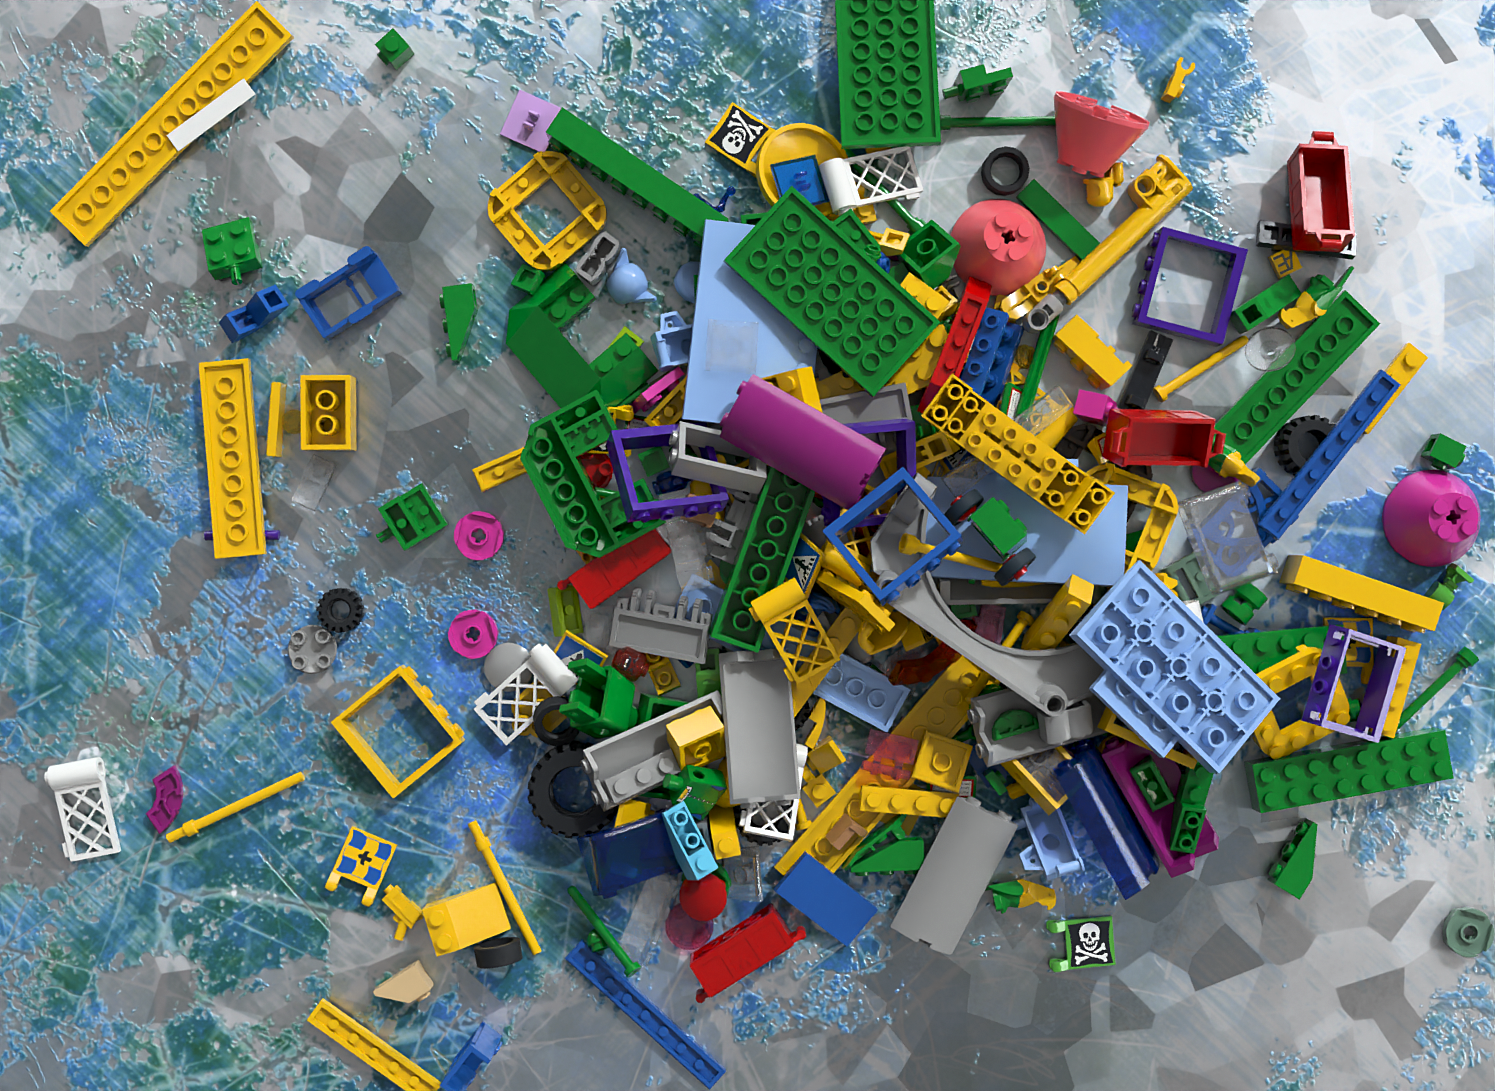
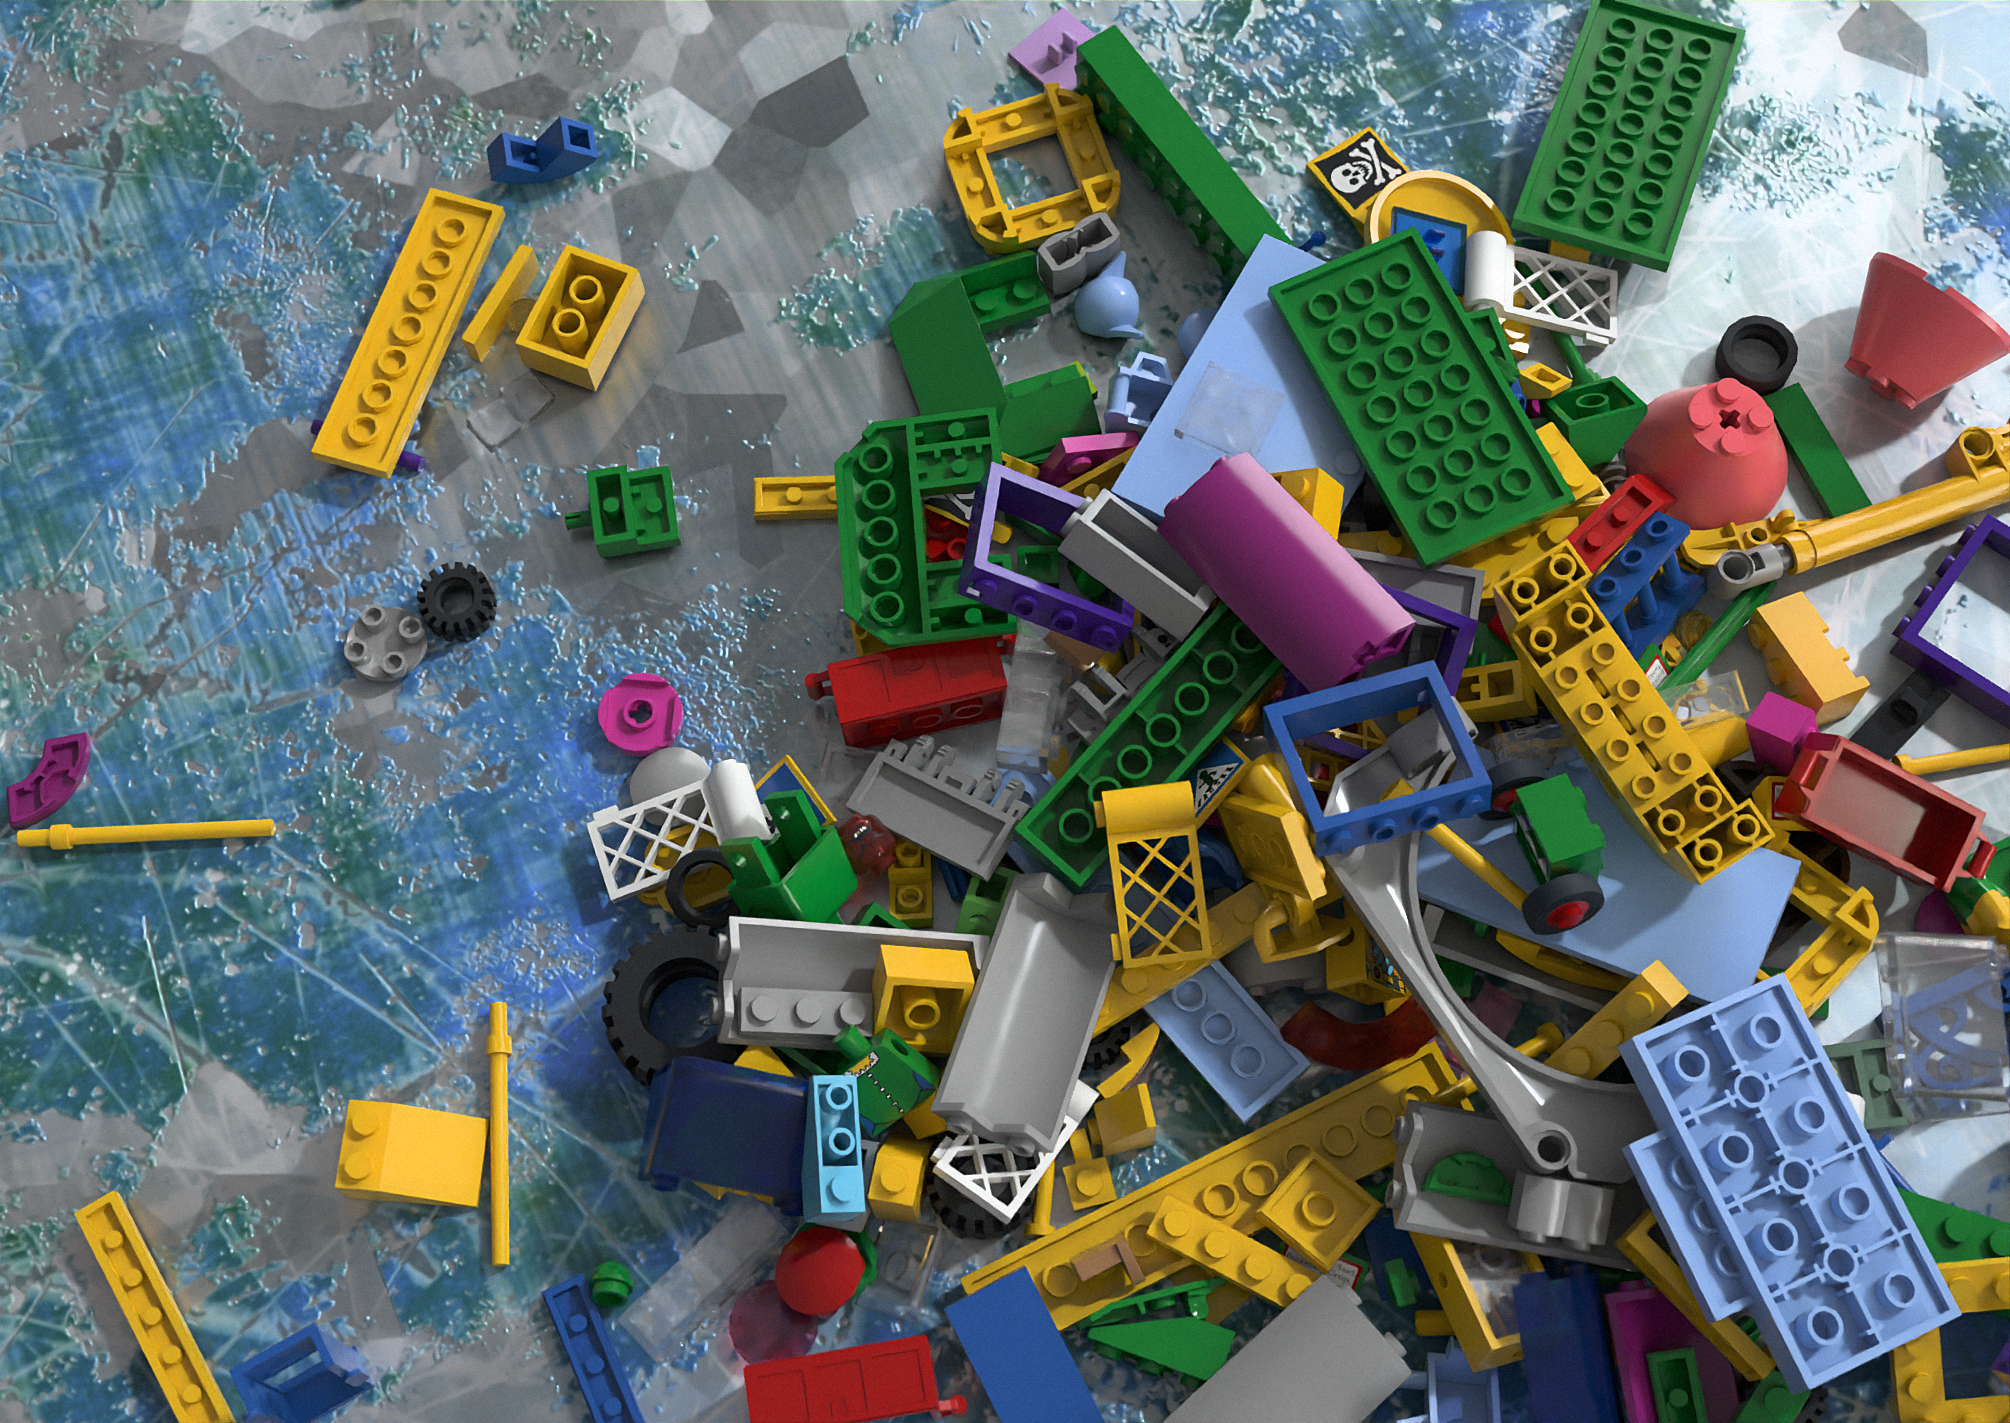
camera: 30 degrees right, 20 degrees down
green plate [202,217,263,285] -> none
blue piece [295,246,403,341] -> none
yellow flag [325,826,397,906] -> none
yellow window [331,665,465,798] -> none
tan slope [373,960,434,1003] -> none
yellow piece [382,884,424,941] -> none
green slope [439,283,478,363] -> none
dark pink plate [454,511,504,560] -> none
black tyre [474,937,523,969] -> none
green plate [511,263,546,296] -> none
lime slope [547,585,584,637] -> none
green bar [567,885,641,978] -> none
clear pink plate [861,728,919,781] -> none
green bar [940,115,1056,130] -> none
green plate [942,64,1013,103] -> none
yellow piece [1083,162,1124,207] -> none
green wheel [1220,579,1268,626] -> none

